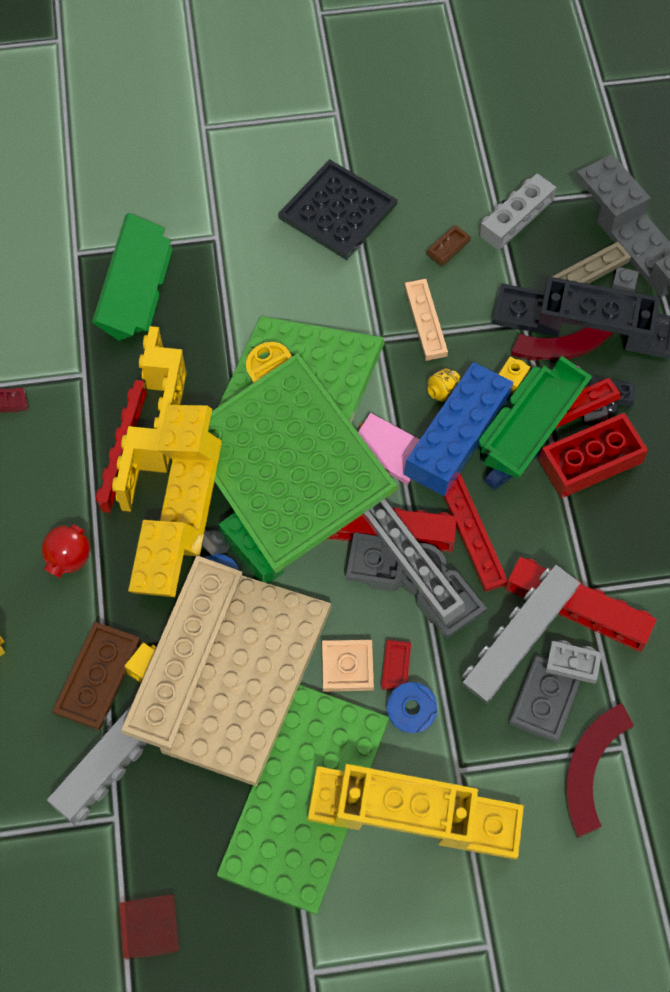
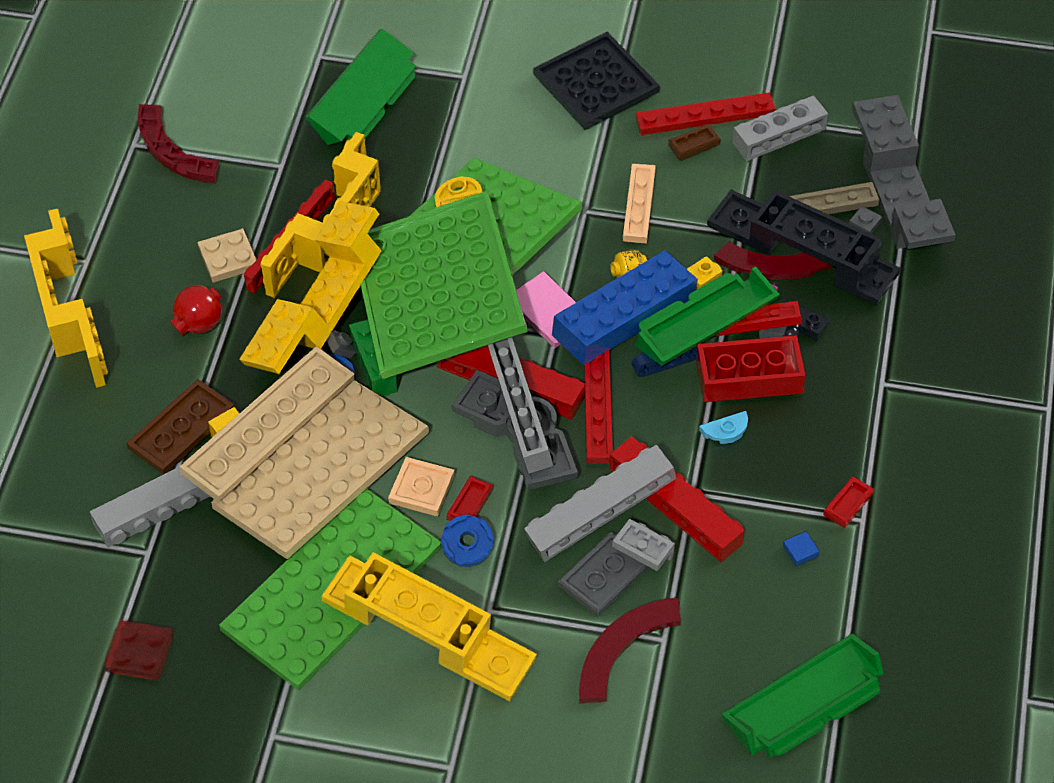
camera: 20 degrees right, 10 degrees down
none -> tan plate [197,229,256,283]
none -> red plate [636,92,776,135]
none -> medium azure plate [699,411,748,444]

